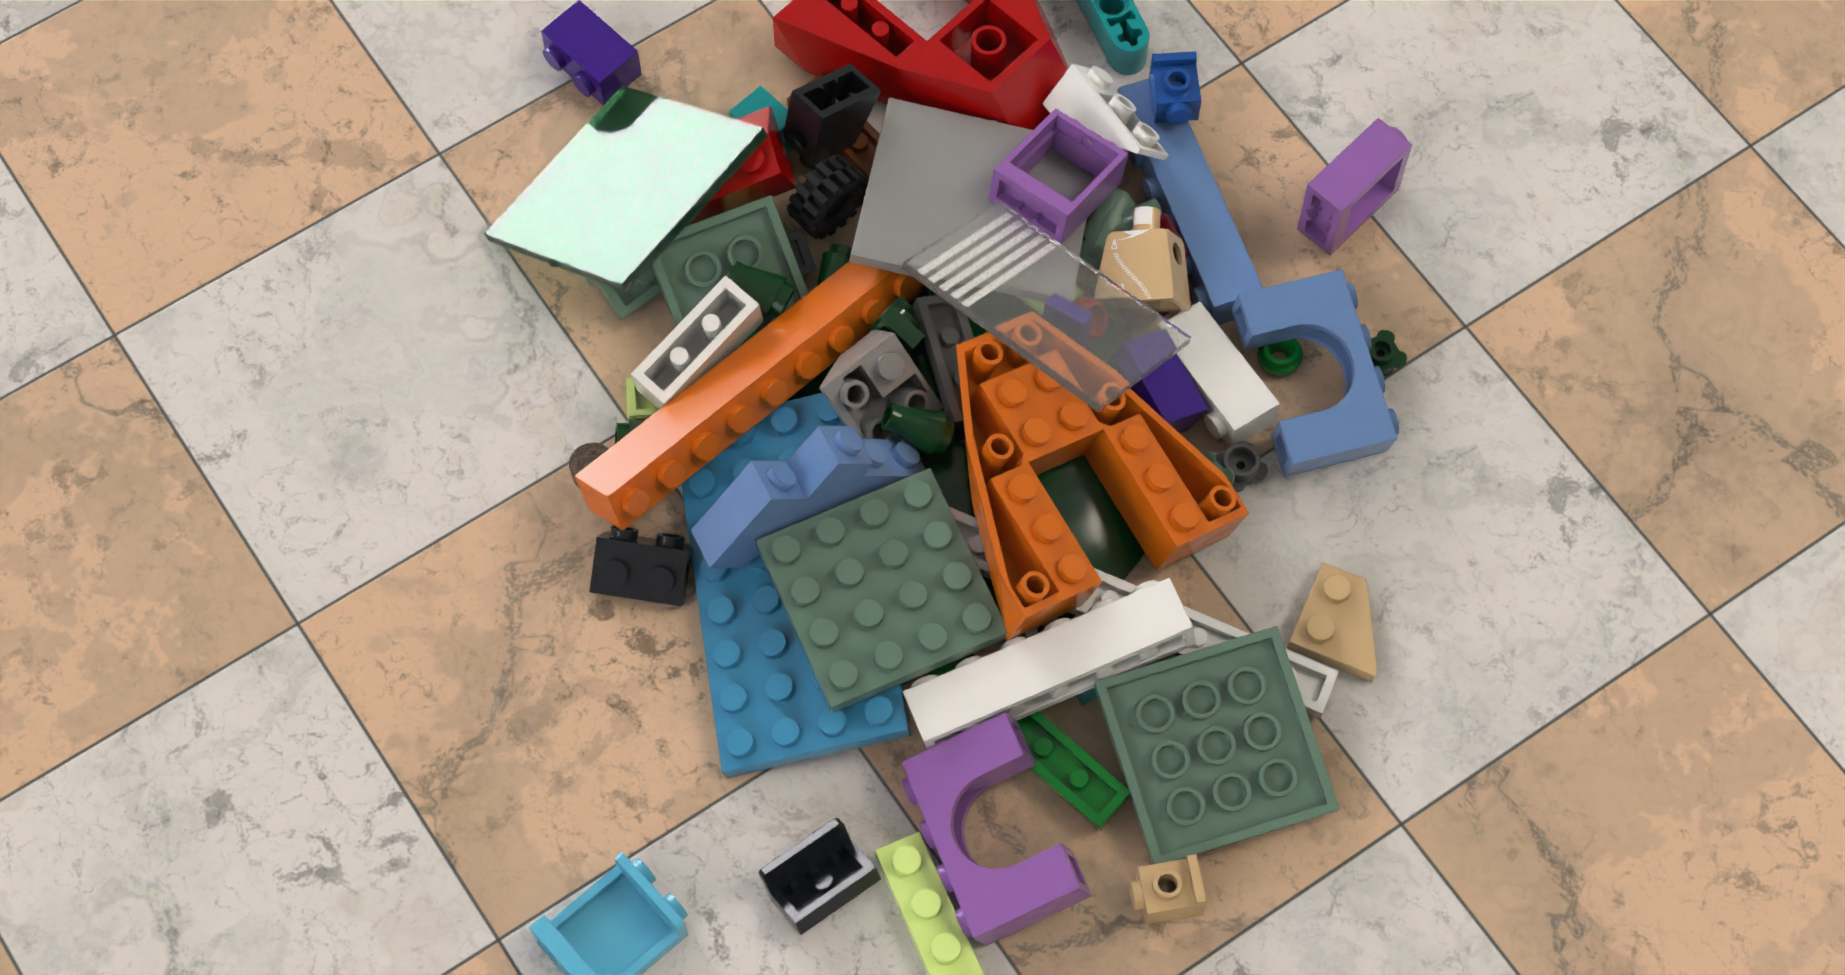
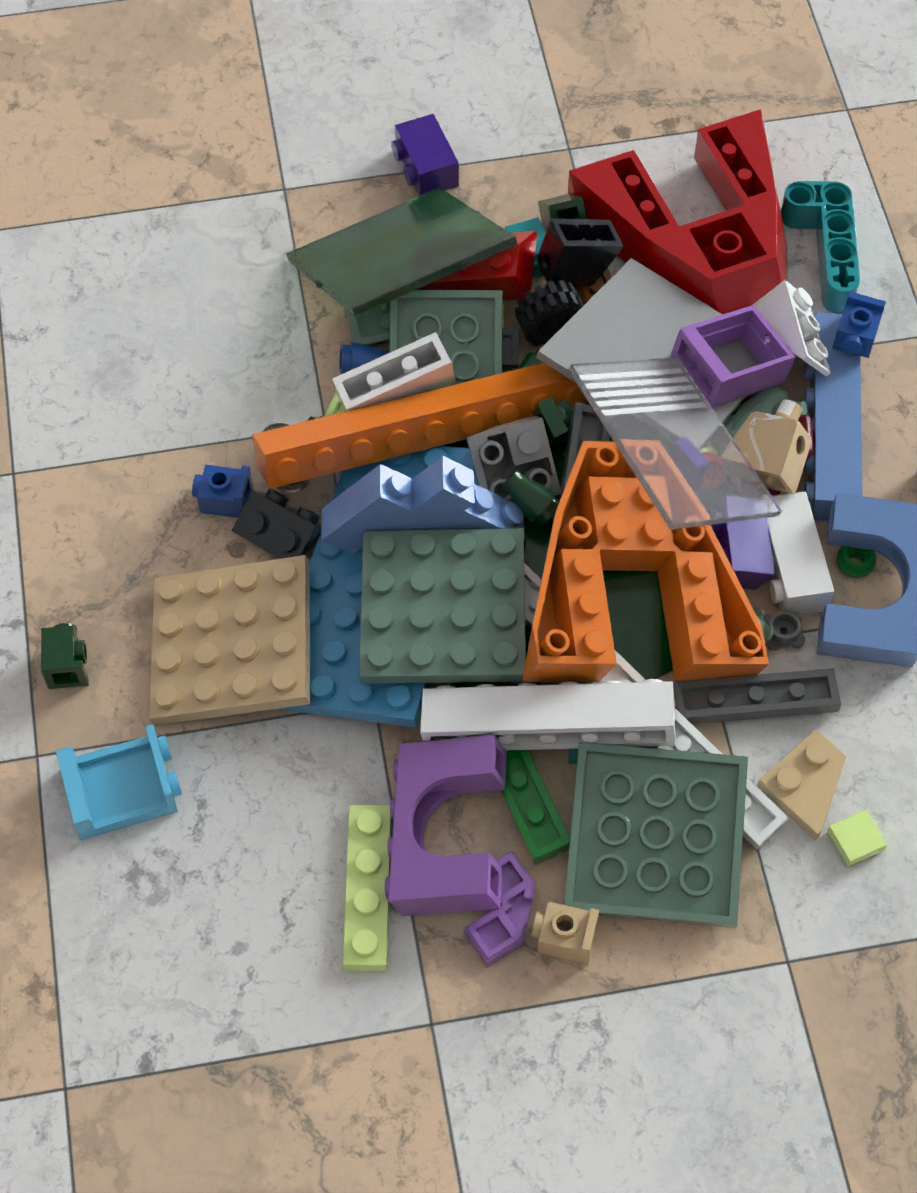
camera: 25 degrees right, 5 degrees down
dark green cone [728,261,796,317] -> none
black bracket [759,818,881,935] -> none
none -> dark green brick [41,623,89,689]
none -> tan plate [149,555,310,726]
none -> blue brick [192,464,253,518]
none -> blue cone [339,341,390,374]
none -> medium lavender tile [464,851,535,967]
none -> dark green brick [538,193,587,231]
none -> dark grey plate [673,668,841,724]
none -> yellowish green tile [827,810,887,867]

